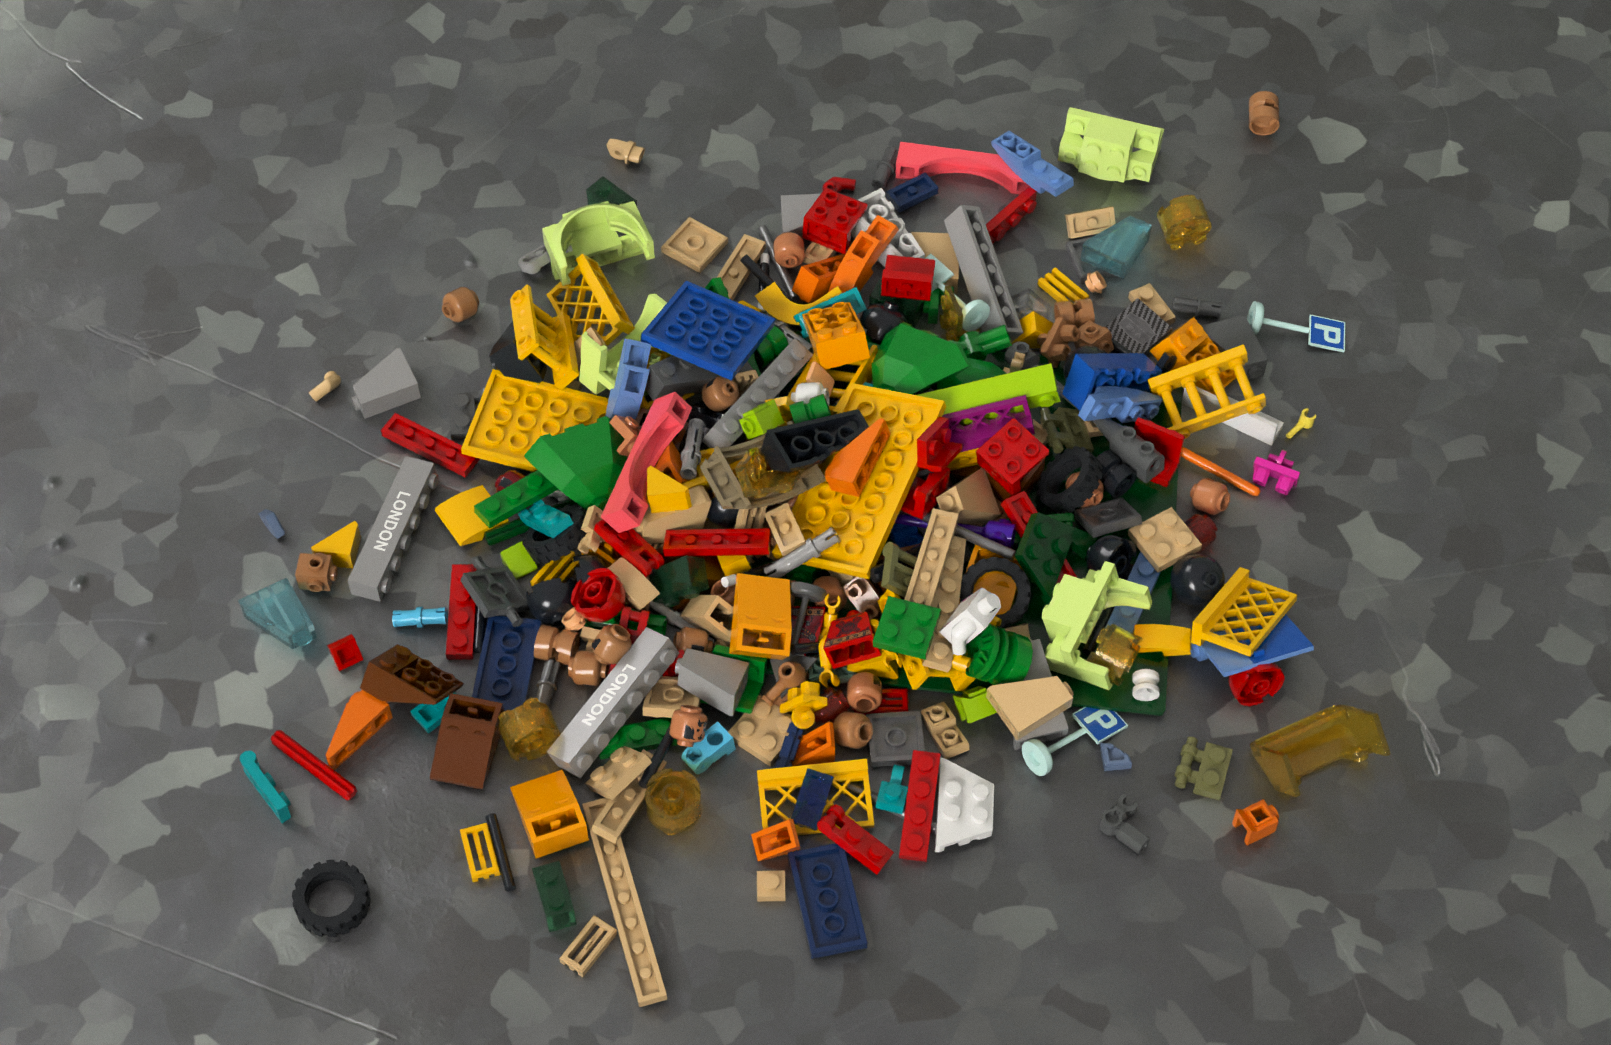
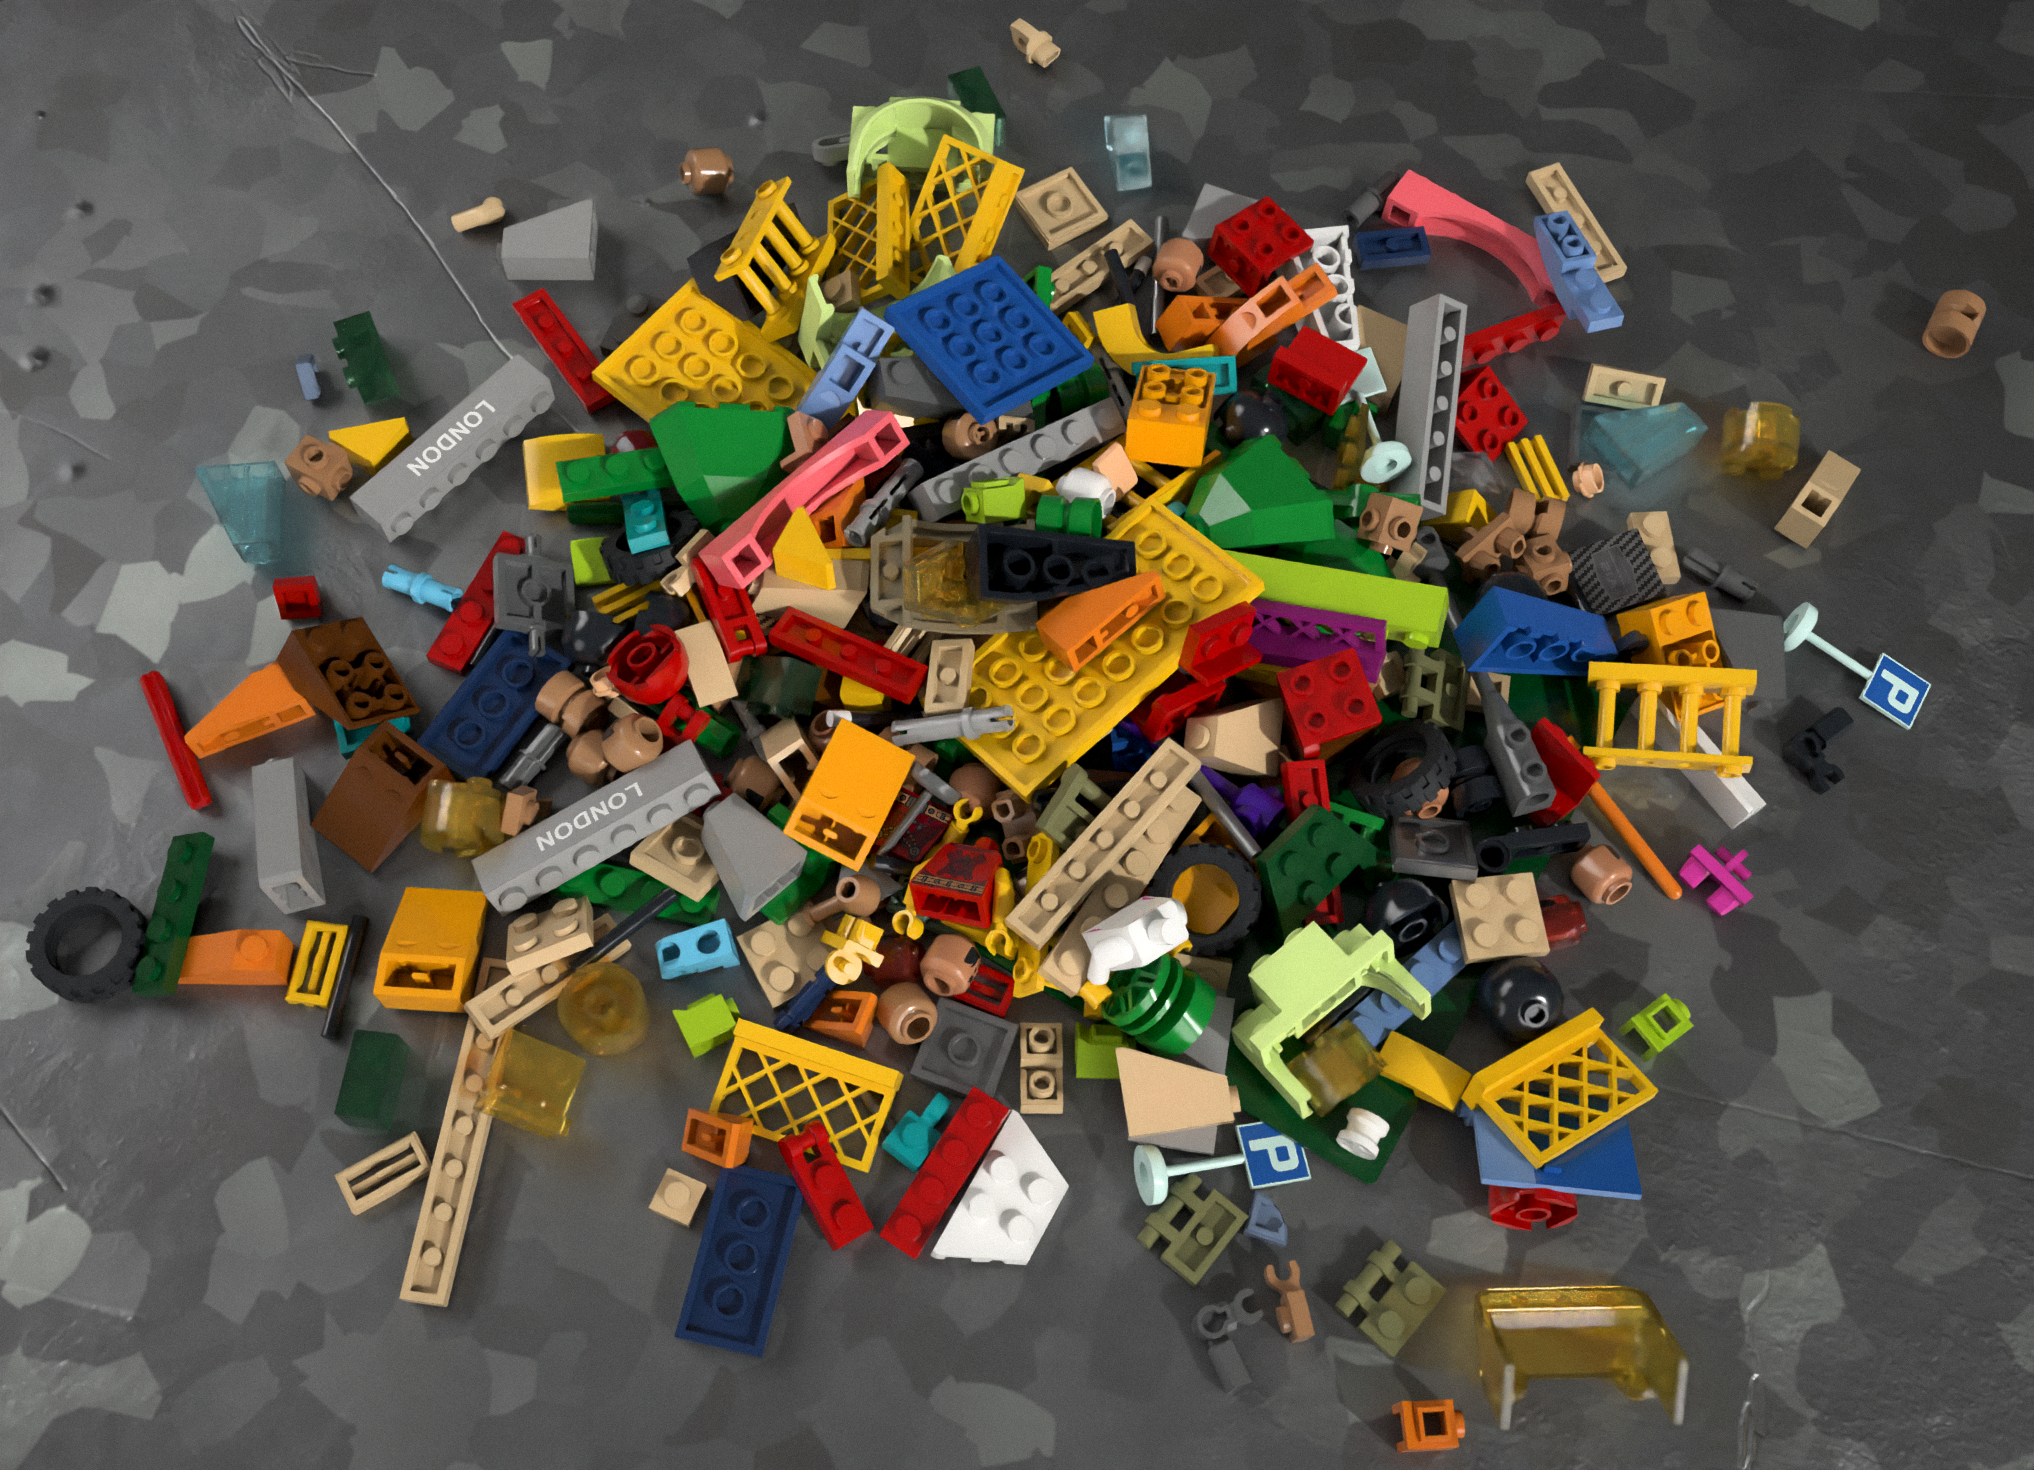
camera: 20 degrees right, 10 degrees up
teal plate [240,750,291,823] -> none
nougat head [669,705,708,747] -> none
clear blue plate [791,768,834,831] -> none
red arm [822,176,856,192] -> none
green plate [873,596,941,660] -> none
yellowish green piece [1058,107,1164,183] -> none
medium blue slope [1078,386,1163,423] -> none
light yellow hand [1286,408,1316,439] -> none
none -> dark green plate [132,832,215,998]
none -> orange slope [178,929,295,986]
none -> light grey slope [252,757,326,914]
none -> clear green brick [332,311,401,405]
none -> clear yellow bracket [473,1029,586,1141]
none -> medium nougat plate [500,786,553,836]
none -> lime window [672,993,742,1059]
none -> yellow fence [910,134,1025,284]
none -> clear light blue slope [1104,112,1152,191]
none -> olive plate [1136,1172,1249,1287]
none -> medium nougat plate [1264,1260,1315,1343]
none -> medium nougat brick [1356,492,1423,556]
none -> red bracket [1454,365,1528,468]
none -> black plate [1475,820,1591,878]
none -> tan plate [1525,162,1627,283]
none -> lime window [1618,993,1694,1063]
none -> tan slope [1774,450,1861,549]
none -> black bar [1782,707,1854,795]

